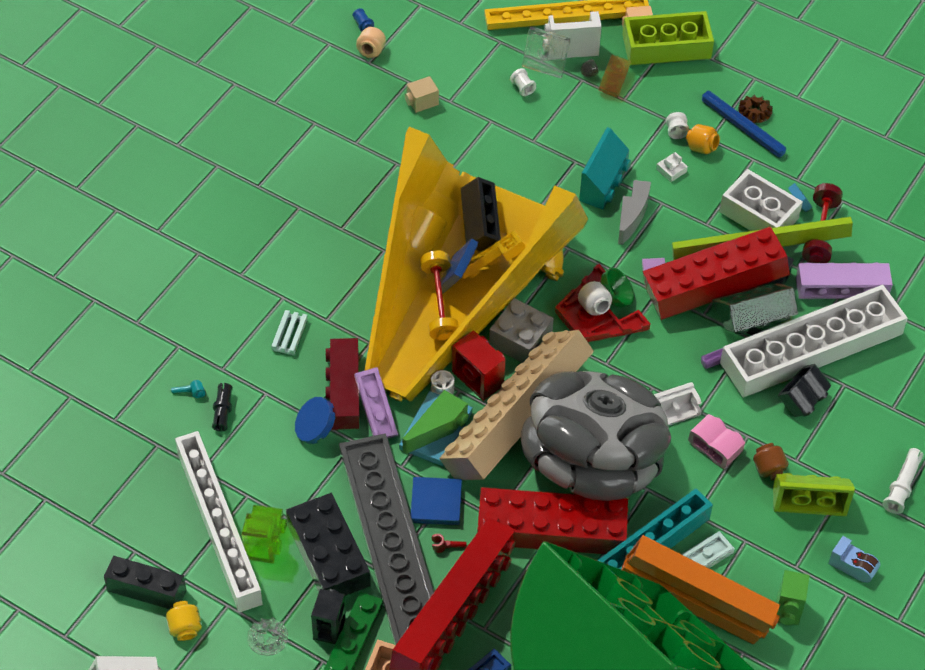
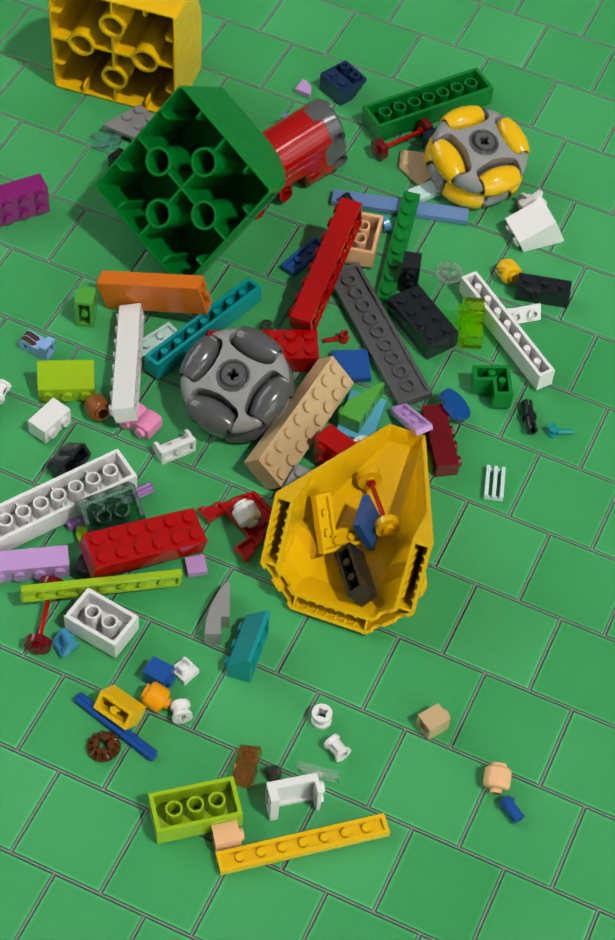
camera: 170 degrees right, 0 degrees up
green piece [600,268,634,308] -> none
none -> white brick [28,398,71,444]
none -> yellow brick [93,685,147,730]
none -> white brick [109,303,145,423]
none -> blue brick [142,656,176,688]
none -> white wheel [311,703,333,730]
none -> green brick [470,365,513,408]
none -> white hinge [506,303,541,324]

